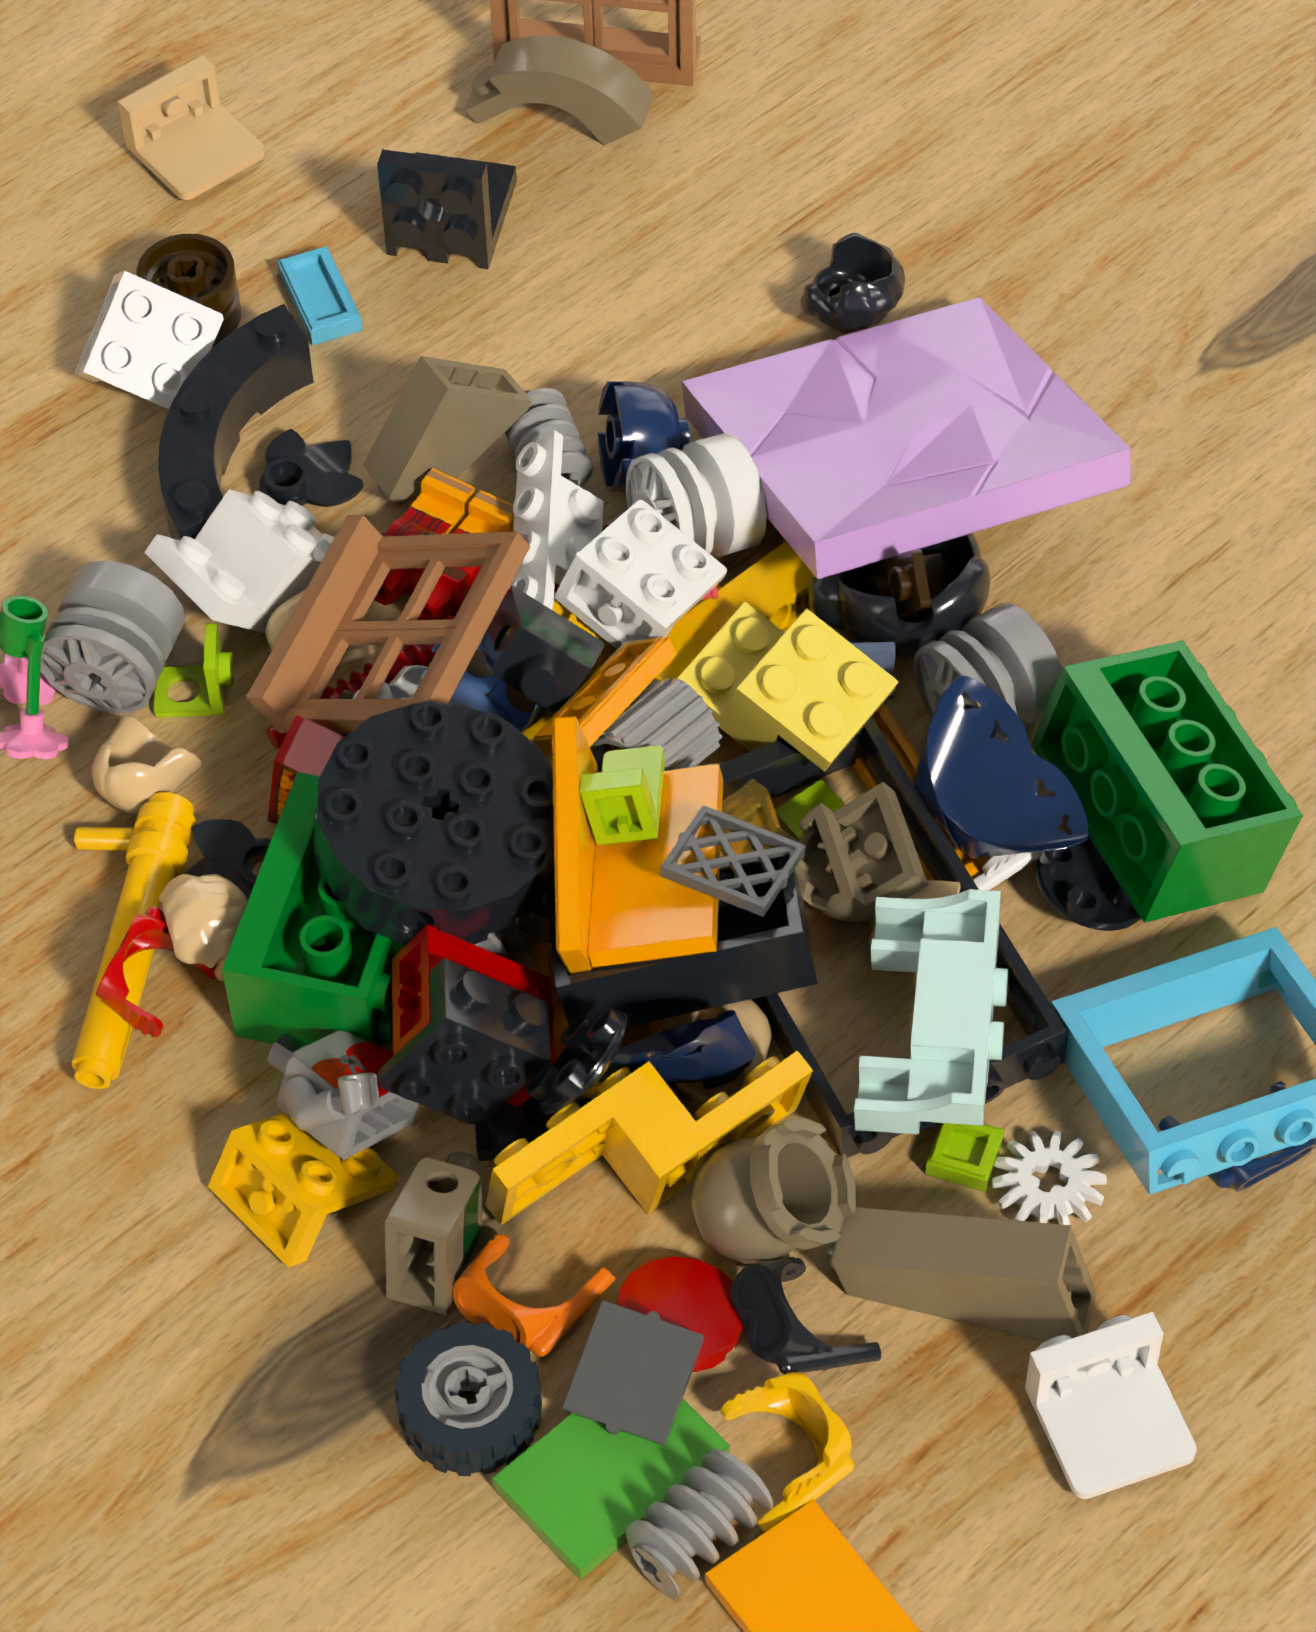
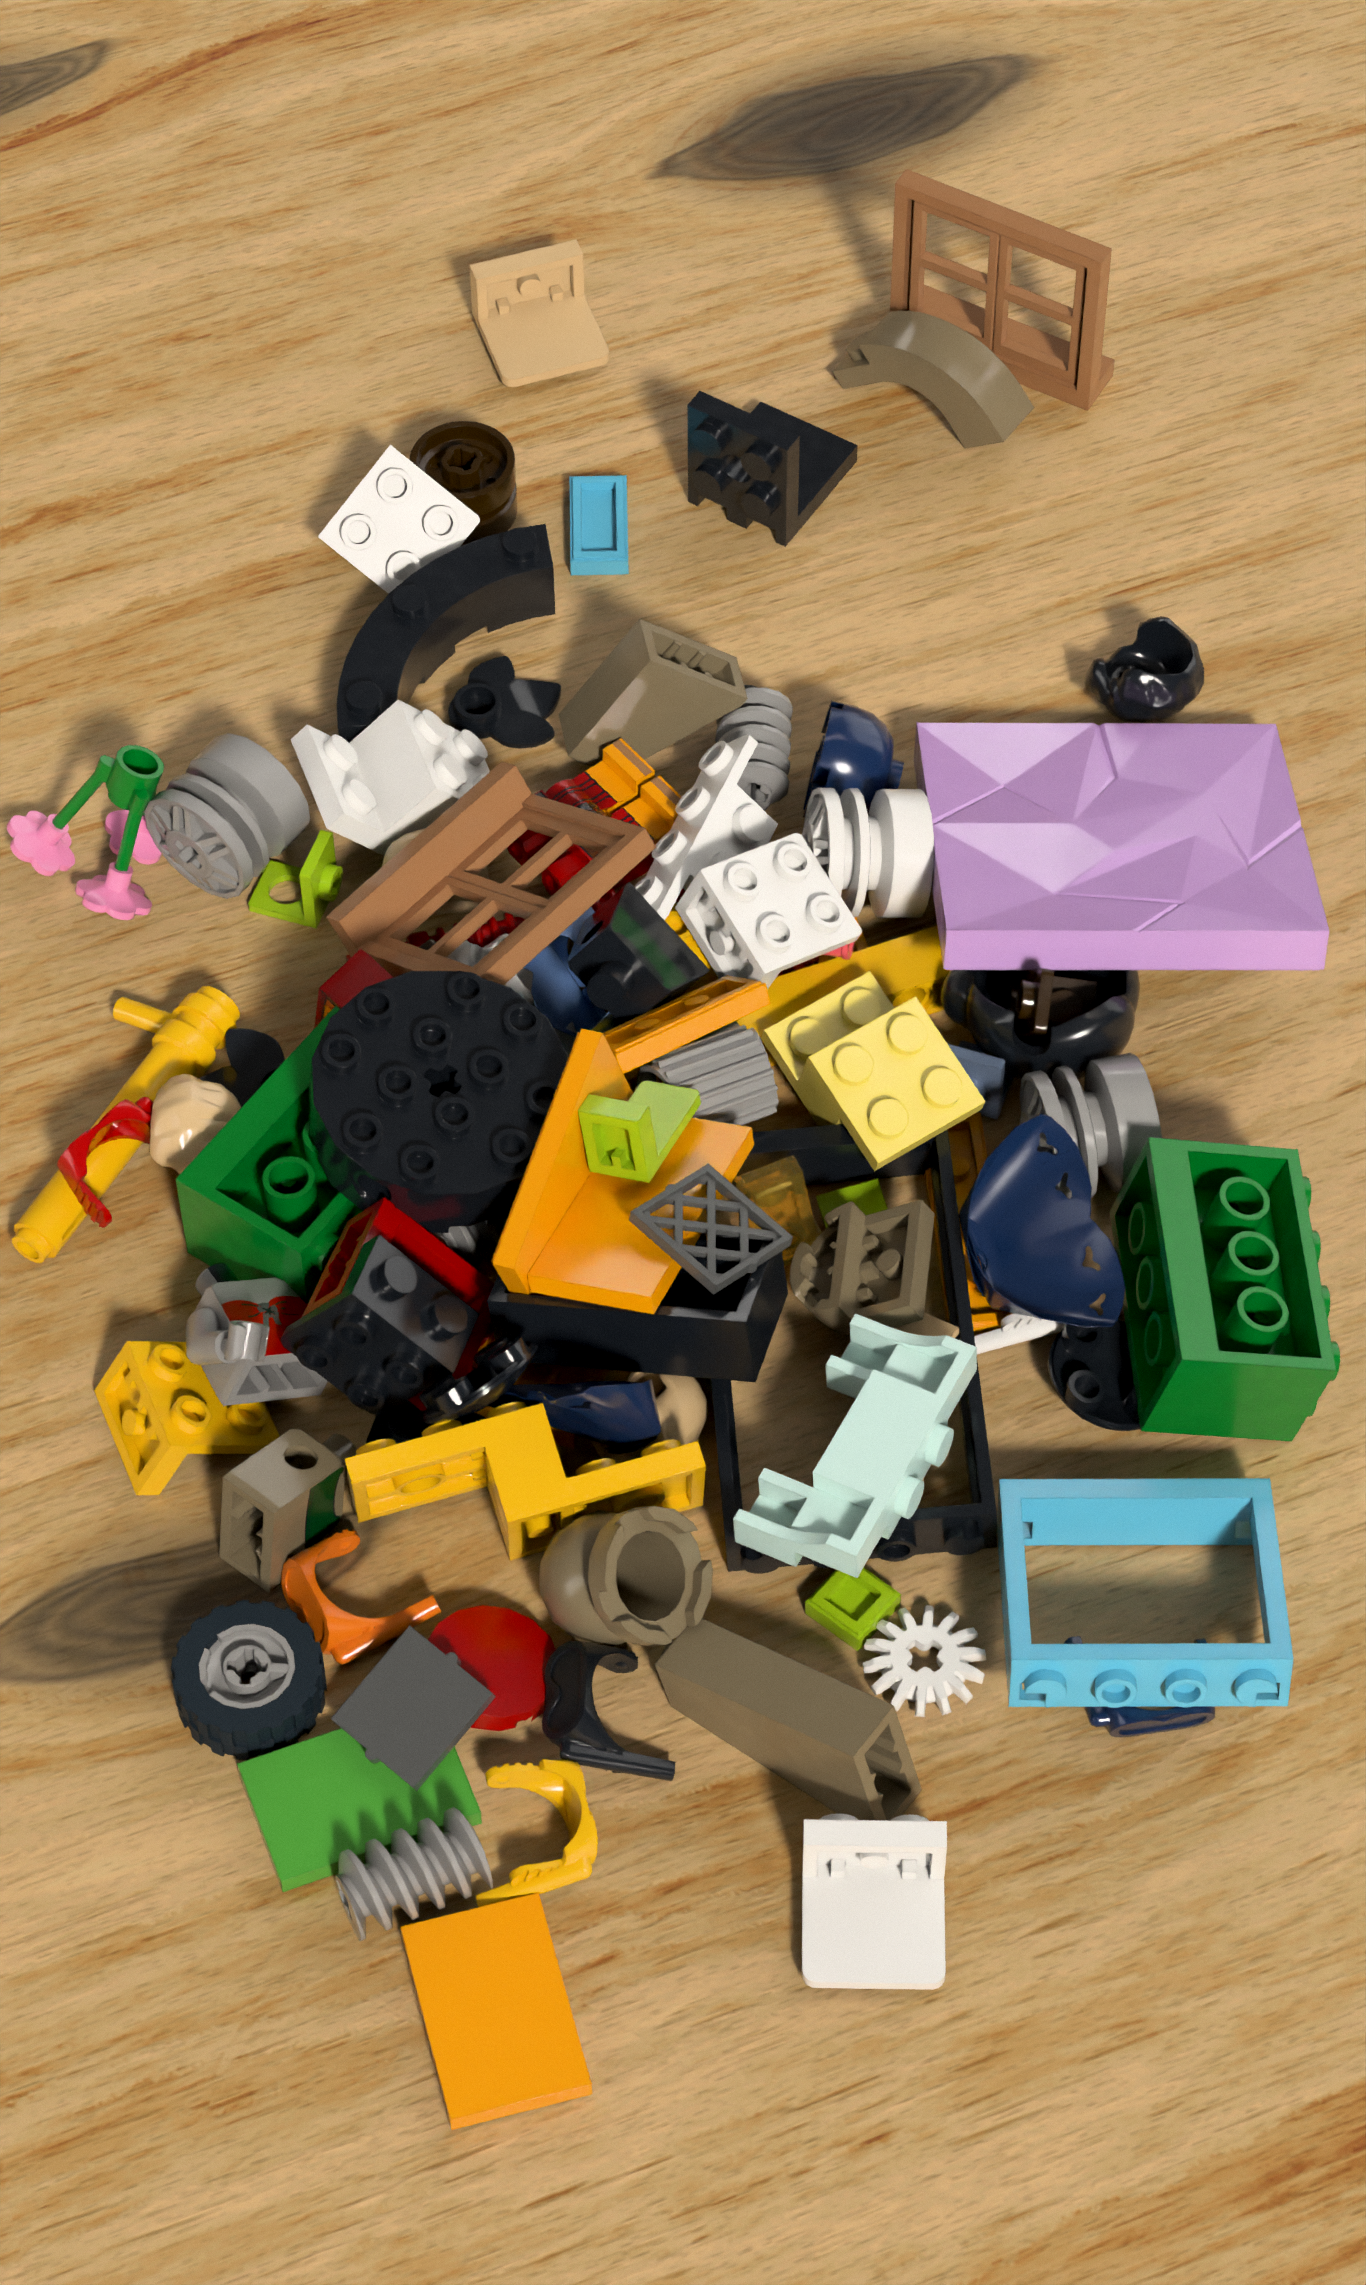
camera: 20 degrees right, 0 degrees up
tan hair [91,714,202,815] -> none

